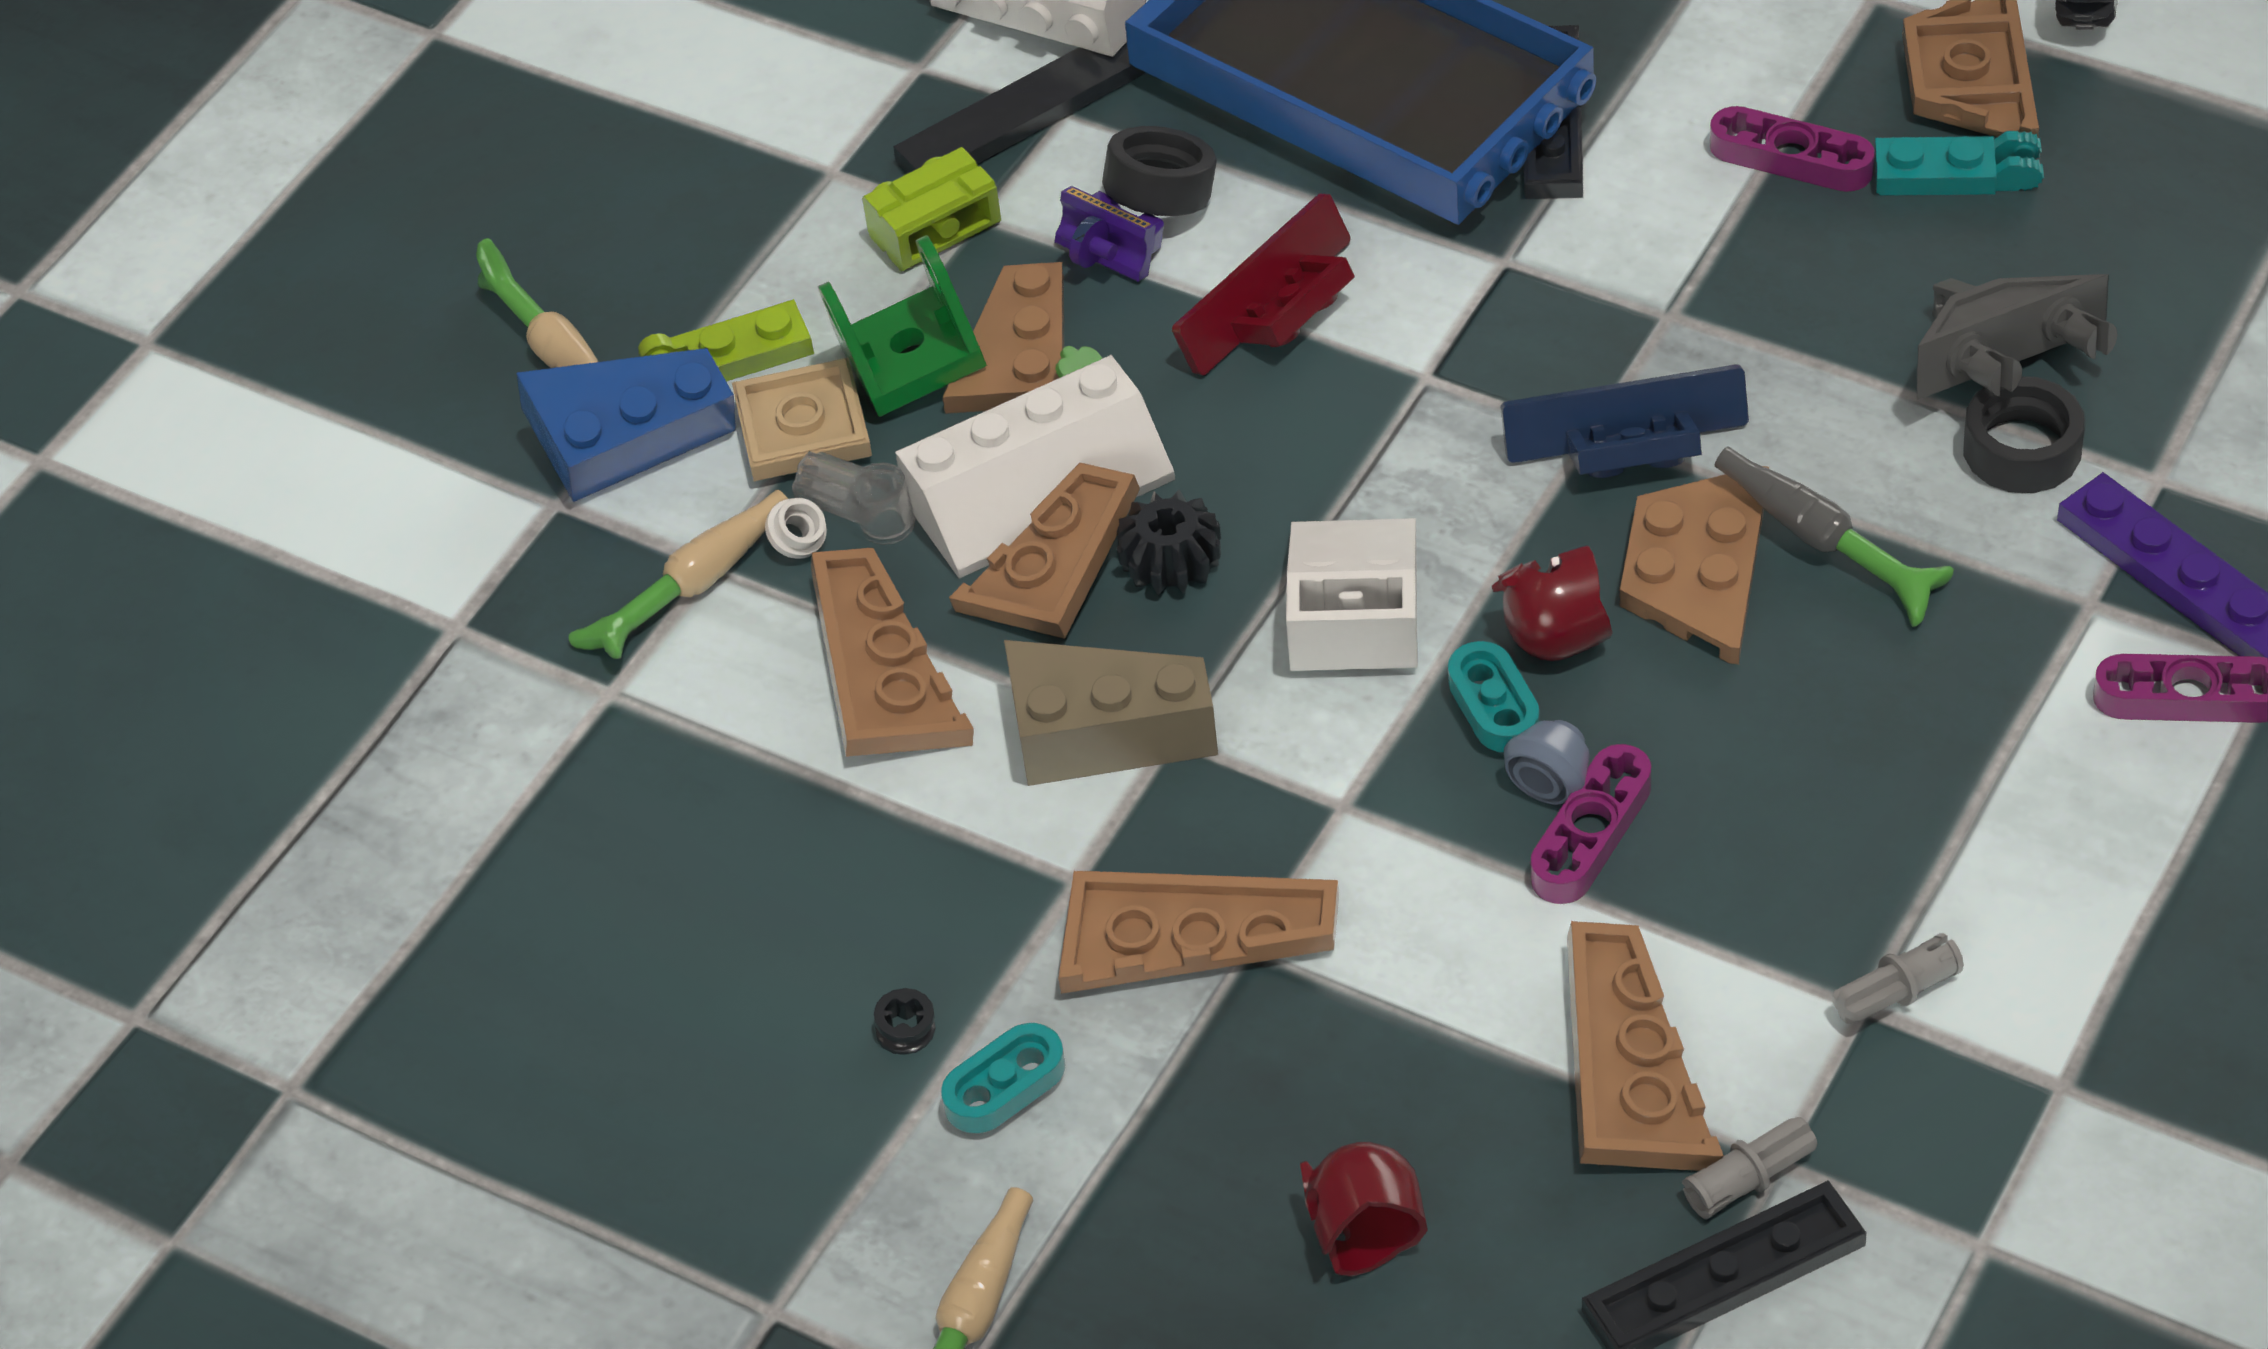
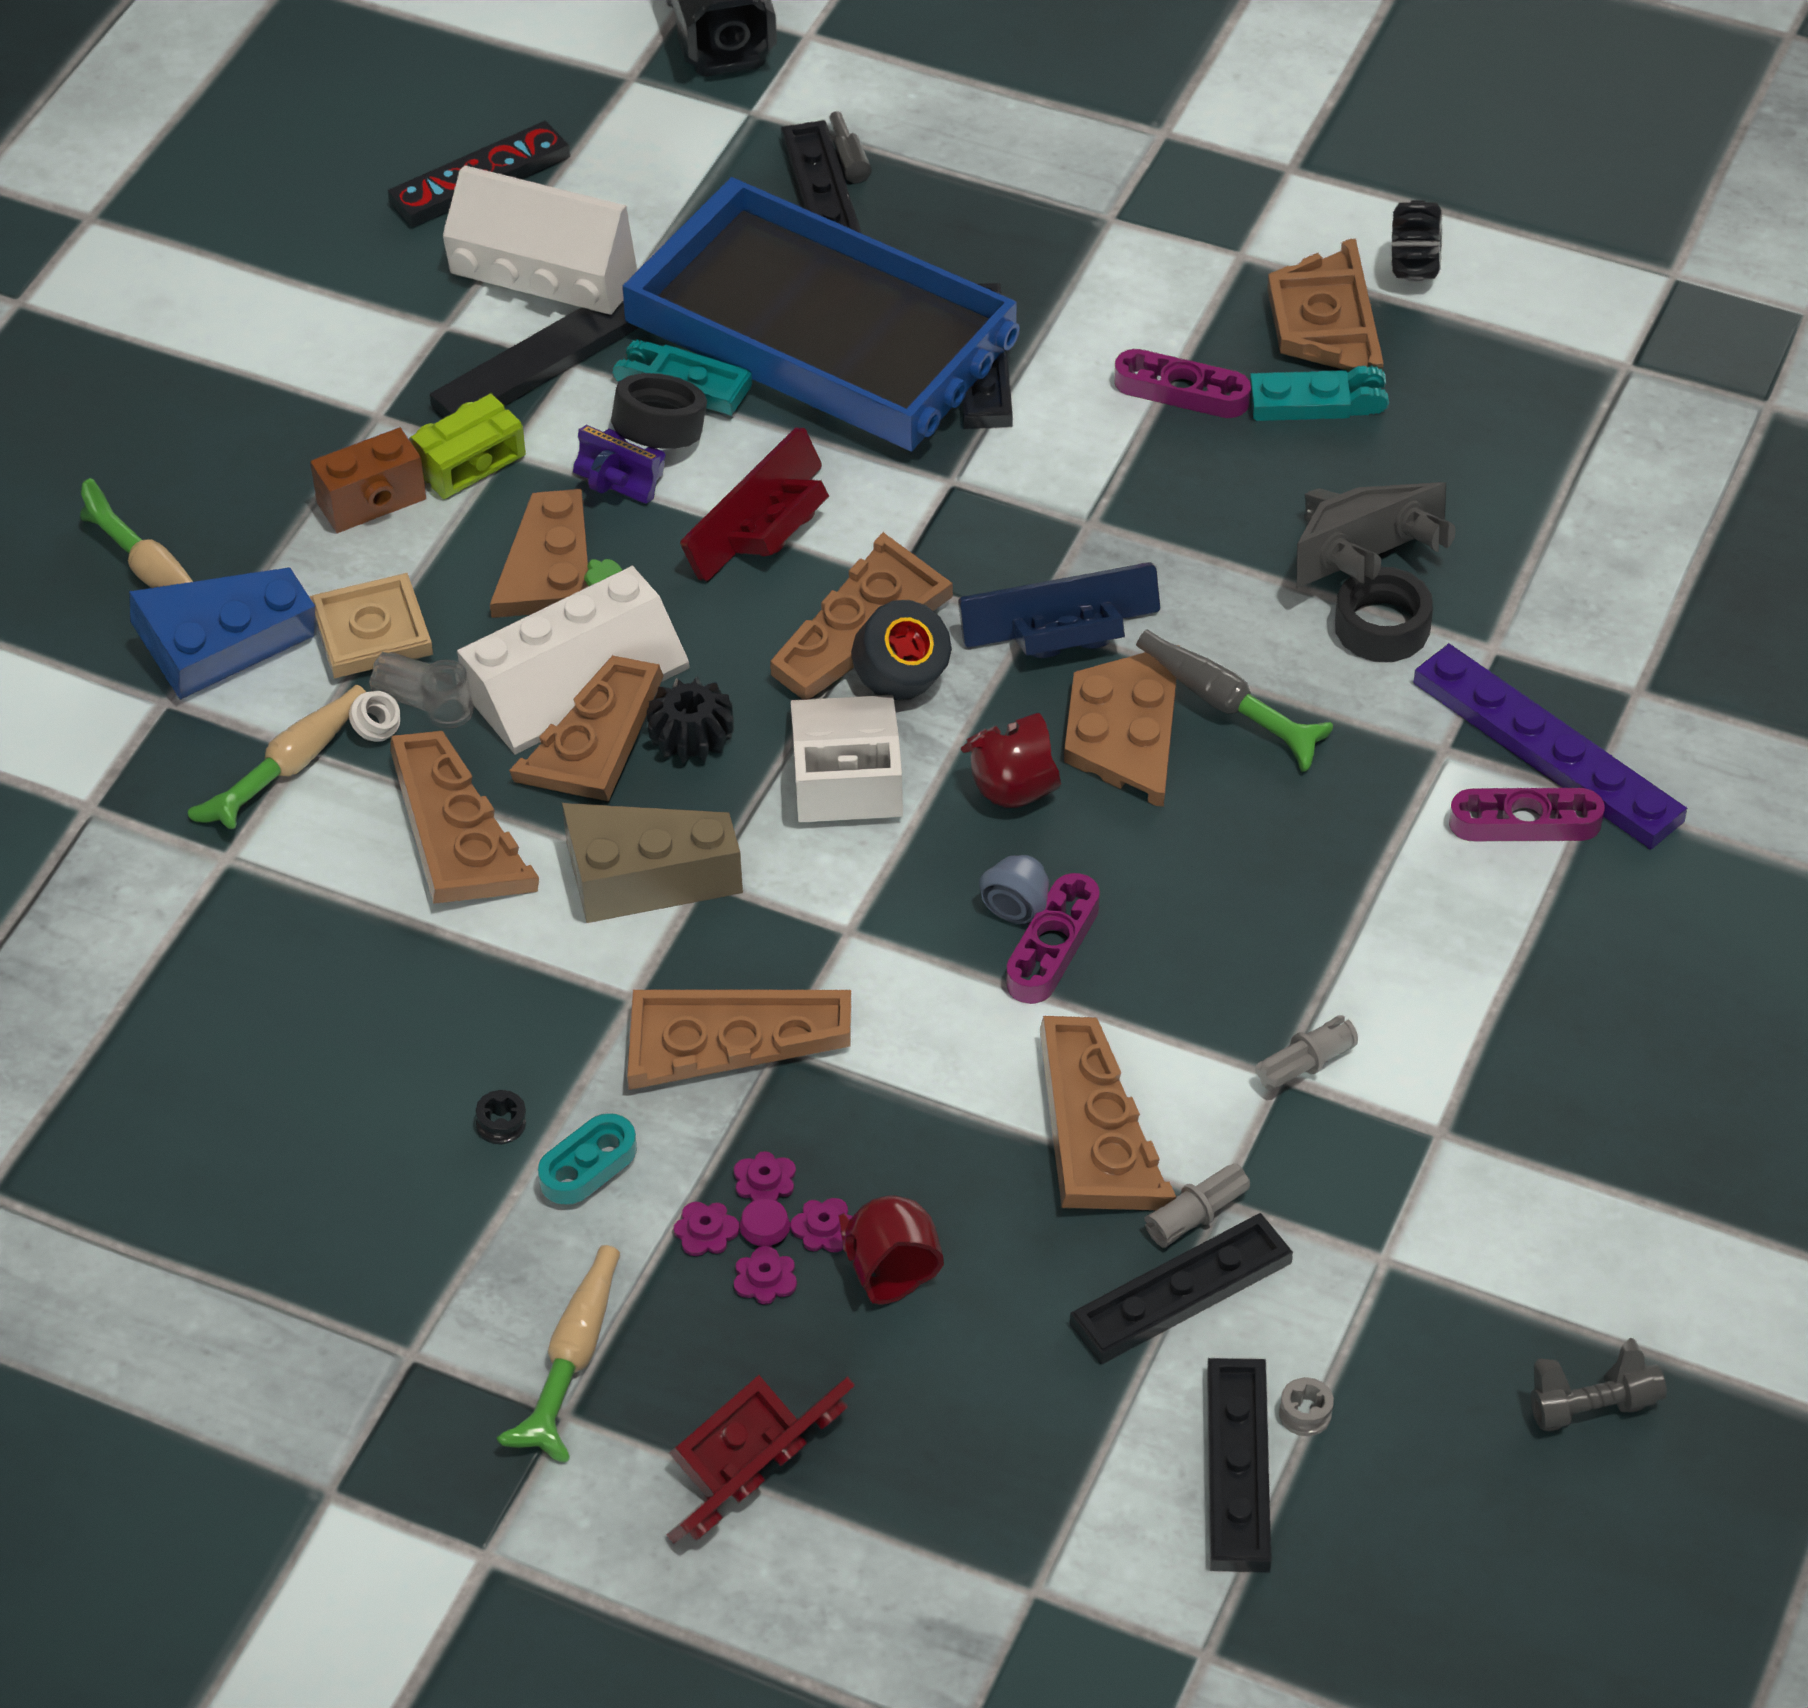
camera: 10 degrees left, 0 degrees up
lime plate [638,299,814,382] -> none
green hose [817,235,987,417] -> none
teal plate [1448,641,1539,752] -> none
none -> dark orange brick [310,427,426,533]
none -> teal hinge [612,339,752,416]
none -> magenta plant [673,1151,853,1305]
none -> medium nougat wing [770,532,953,700]
none -> black wheel [851,600,952,700]

